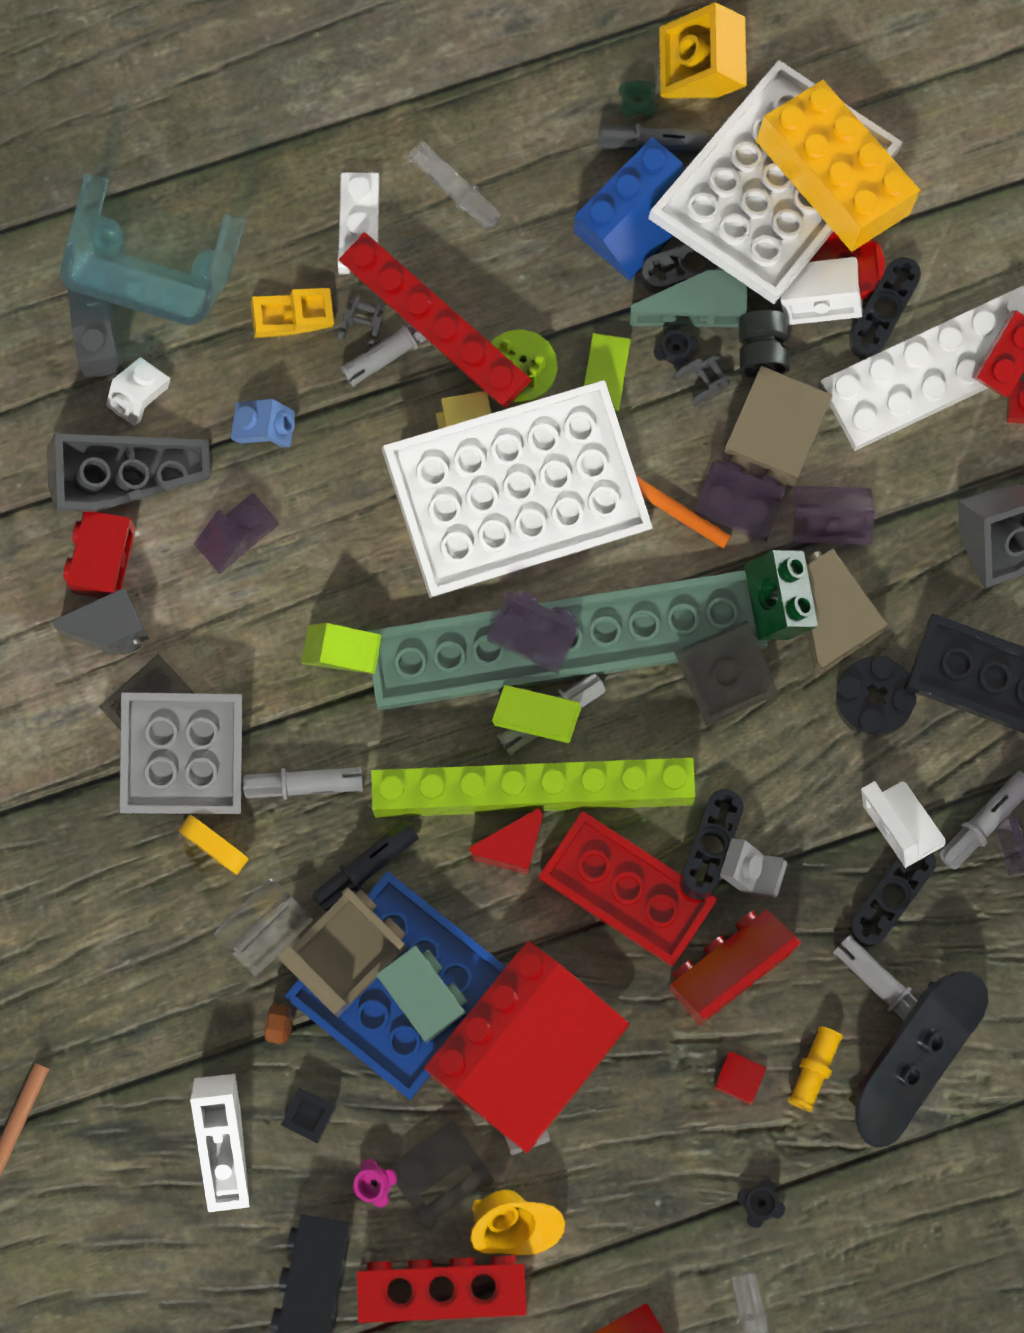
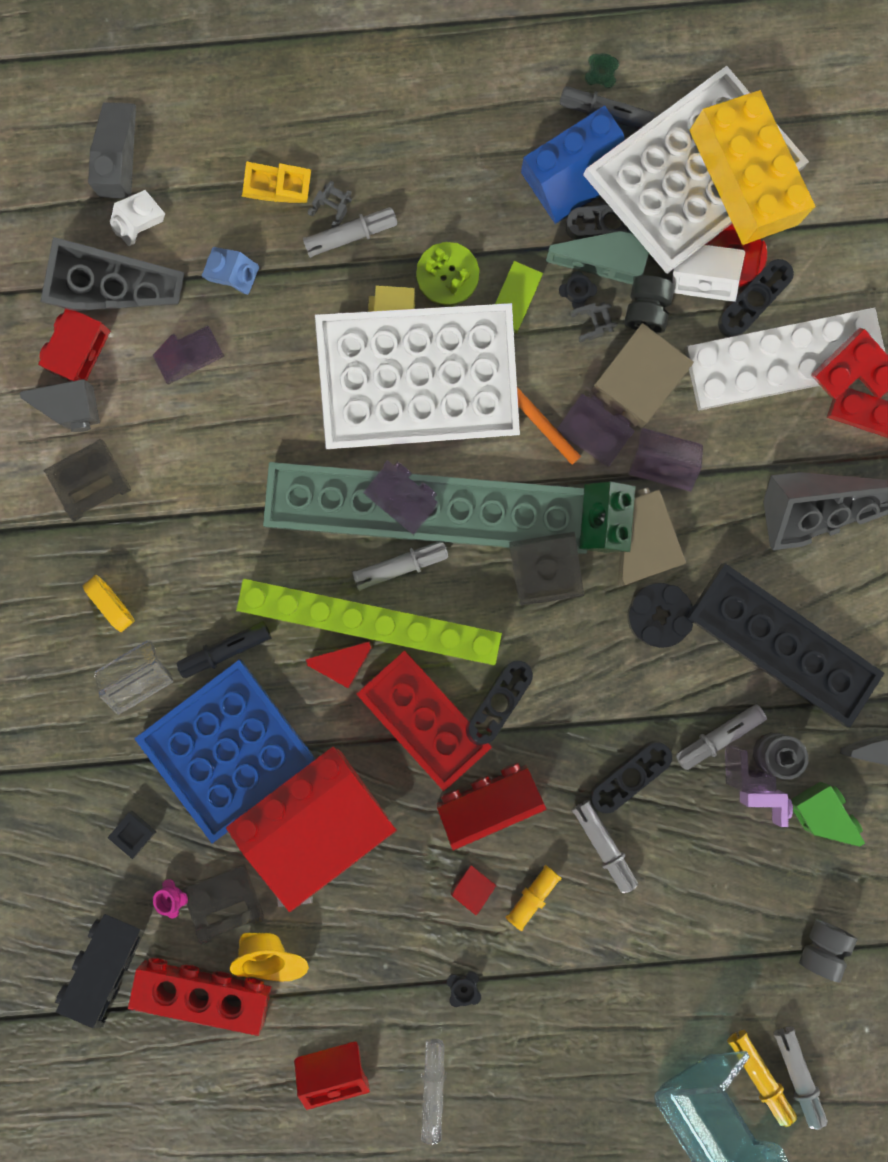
camera: 15 degrees right, 10 degrees up
clear light blue windscreen [60,173,246,325] -> none
light grey plate [119,693,242,814] -> none
white slope [191,1074,250,1212] -> none
light grey axle [243,766,363,800] -> none
dark orange tile [265,1004,294,1045] -> none
dark tan panel [277,887,407,1018] -> none
lime slope [301,623,382,674] -> none
white plate [338,173,380,274] -> none
red plate [338,232,531,409] -> none
sand green brick [376,945,467,1044] -> none
clear axle [408,141,501,229] -> none
lime tile [492,685,581,743] -> none
yellow slope [659,2,747,98] -> none
light grey bracket [720,838,787,898] -> none
black piece [848,972,988,1148] -> none
white panel [861,781,946,868] -> none

